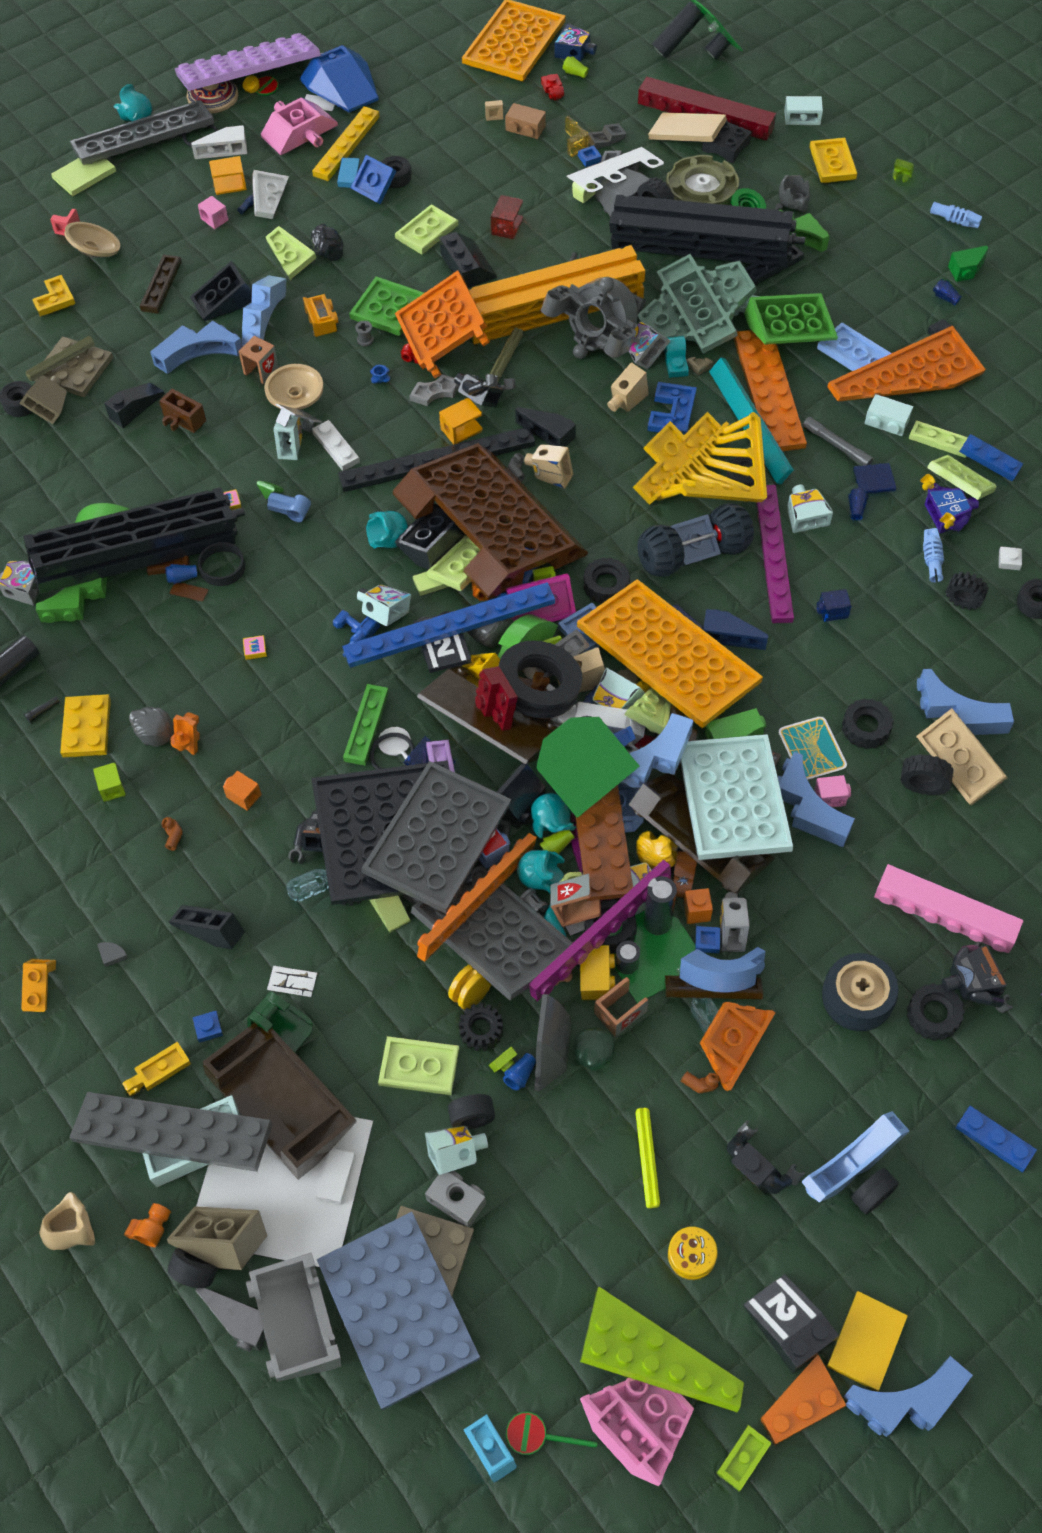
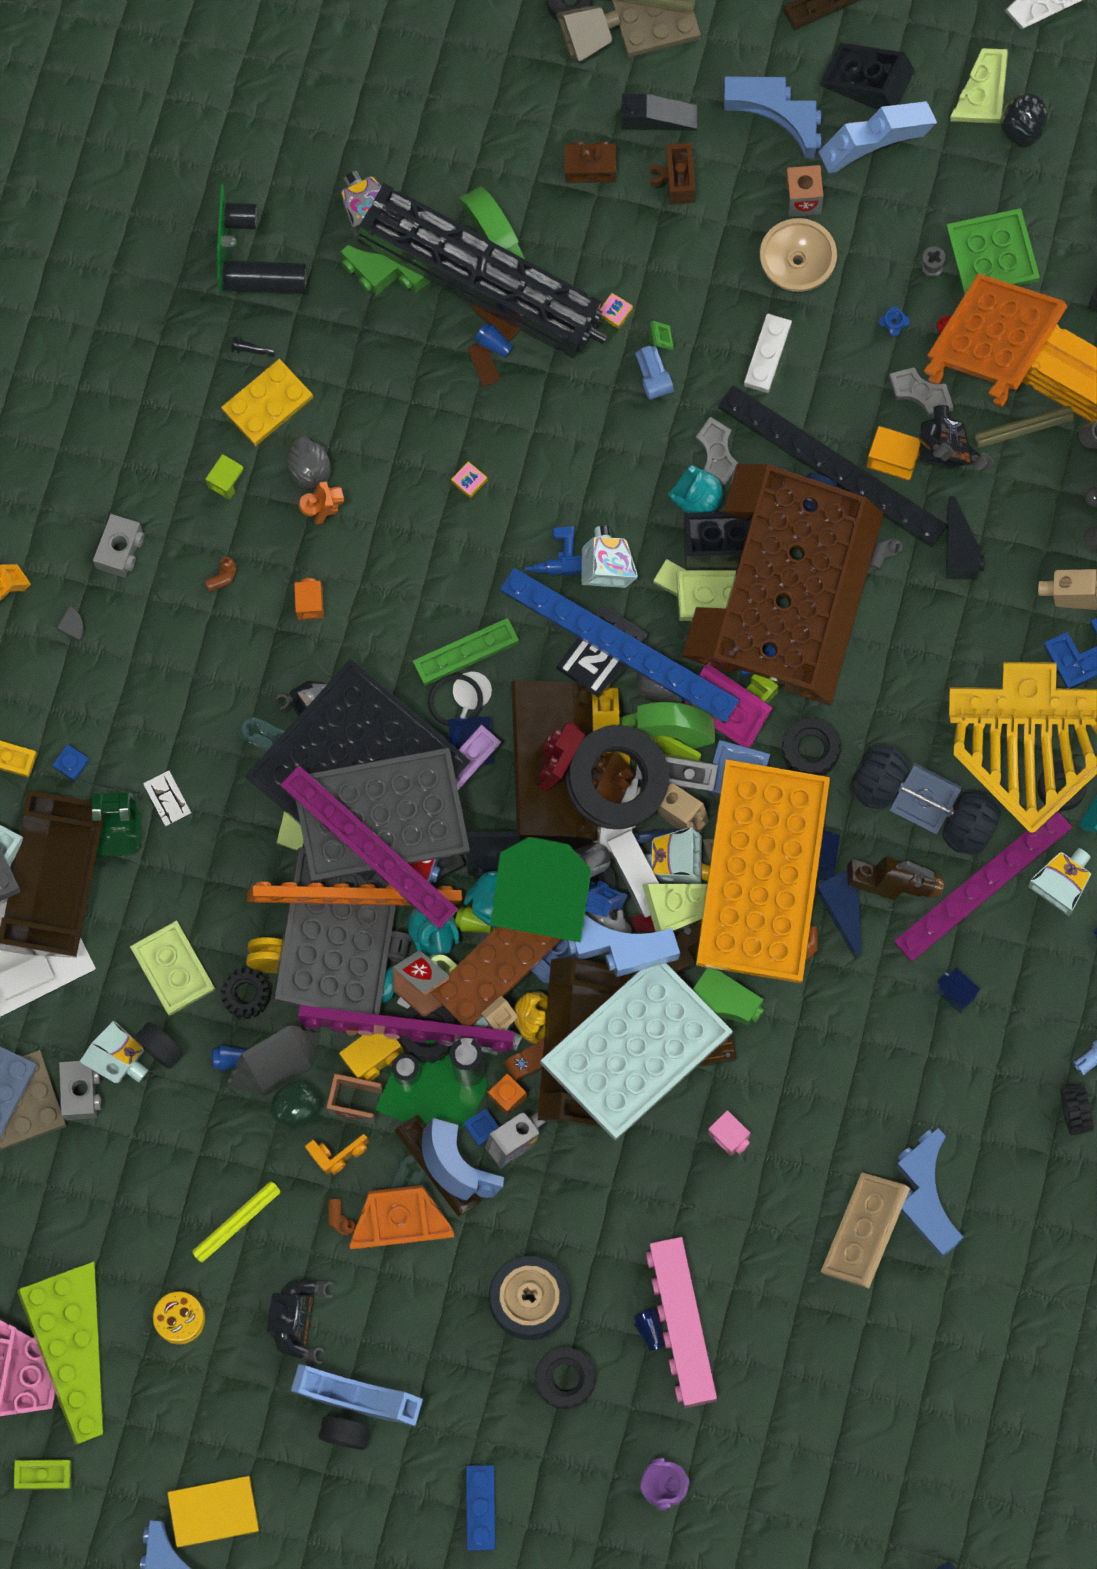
camera: 55 degrees right, 15 degrees up
black slope [169,905,245,950] -> none
black tyre [198,542,245,586] -> none
light aqua torso [274,415,302,460] -> none
flat silver piece [276,404,322,433] -> none
light orange window [303,294,339,337] -> none
lime plate [489,1047,517,1073] -> none
tan torso [524,445,574,489] -> none
black slope [743,1274,839,1374] -> none
orange wing [760,1355,846,1445] -> none
medium blue arch [777,751,855,847] -> none
teal sticker [779,717,847,780] -> none
black tyre [842,698,894,749] -> none
black tyre [900,754,954,796] -> none
black torso [942,941,1013,1013] -> none
none -> light grey brick [93,514,145,578]
none -> magenta plate [281,766,458,930]
none -> light orange bracket [305,1134,369,1175]
none -> tan plate [481,996,518,1030]
none -> reddish brown brick [565,142,616,183]
none -> clear blue cone [633,1308,665,1352]
none -> light grey tile [696,417,739,487]
none -> dark brown plate [847,857,944,900]

